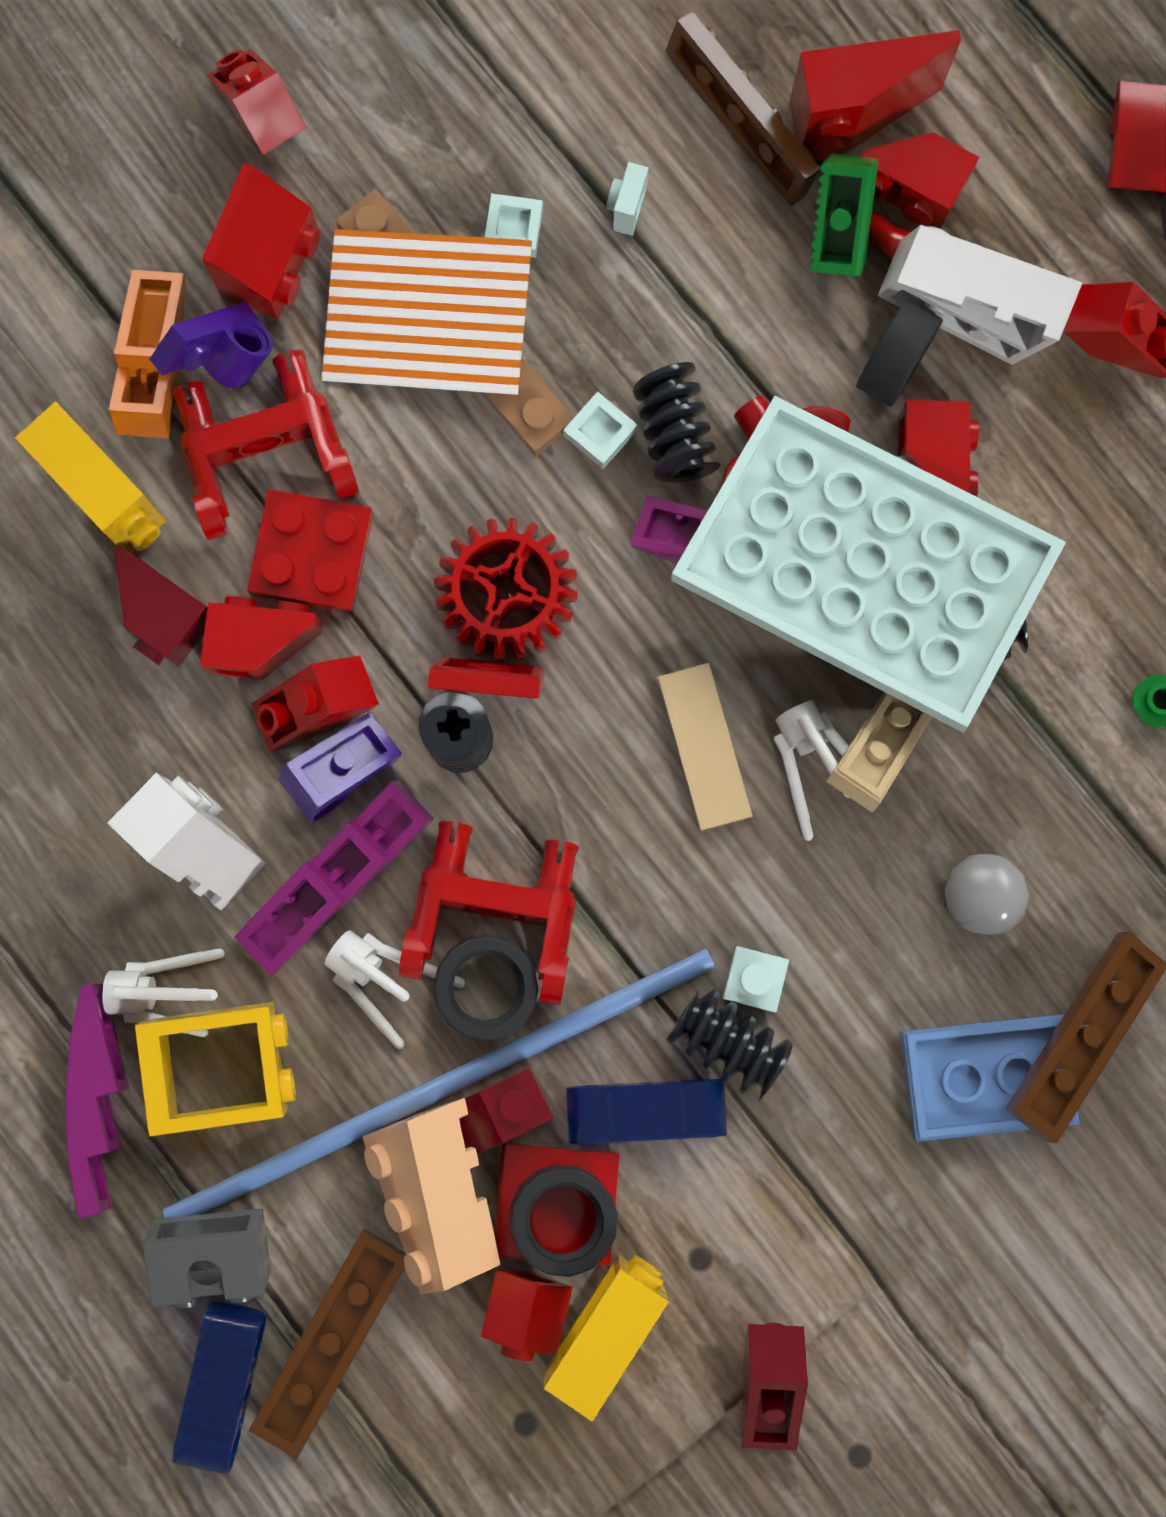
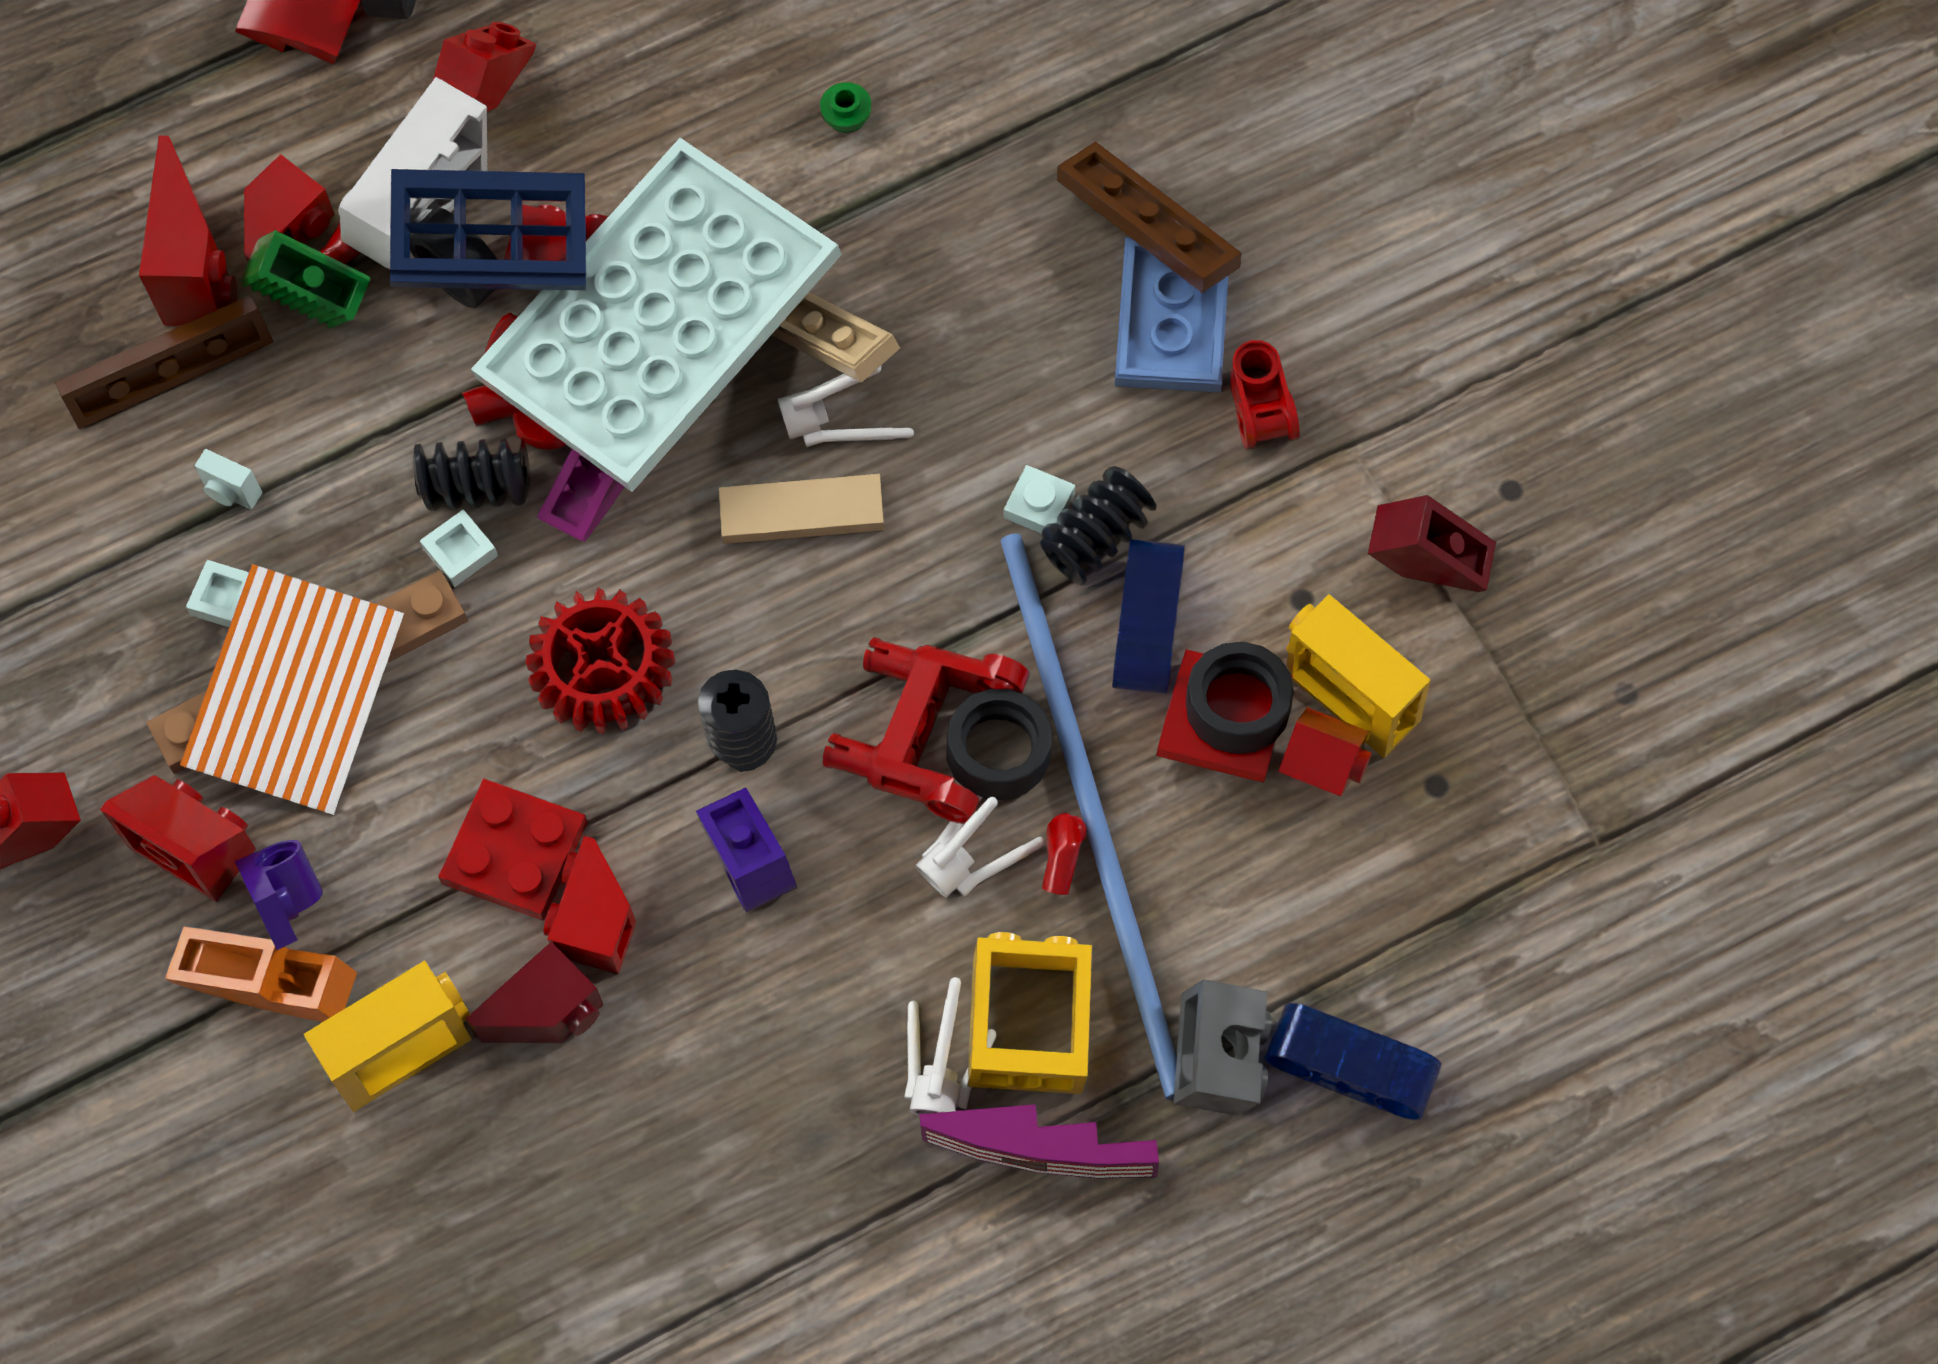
camera: 75 degrees left, 15 degrees down
white wedge [108,773,266,910] -> none
red connector [172,350,360,541] -> none
magenta slope [234,780,434,976] -> none
reddish brown plate [248,1228,406,1459] -> none
red slope [251,655,379,752] -> none
light nougat wedge [362,1098,501,1295] -> none
red tile [428,657,545,699] -> none
dark red slope [459,1066,554,1154] -> none
light grey hair [944,854,1030,935] -> none
none -> dark blue piece [390,169,586,291]
none -> red arm [1041,813,1087,895]
none -> red piece [1230,340,1300,450]

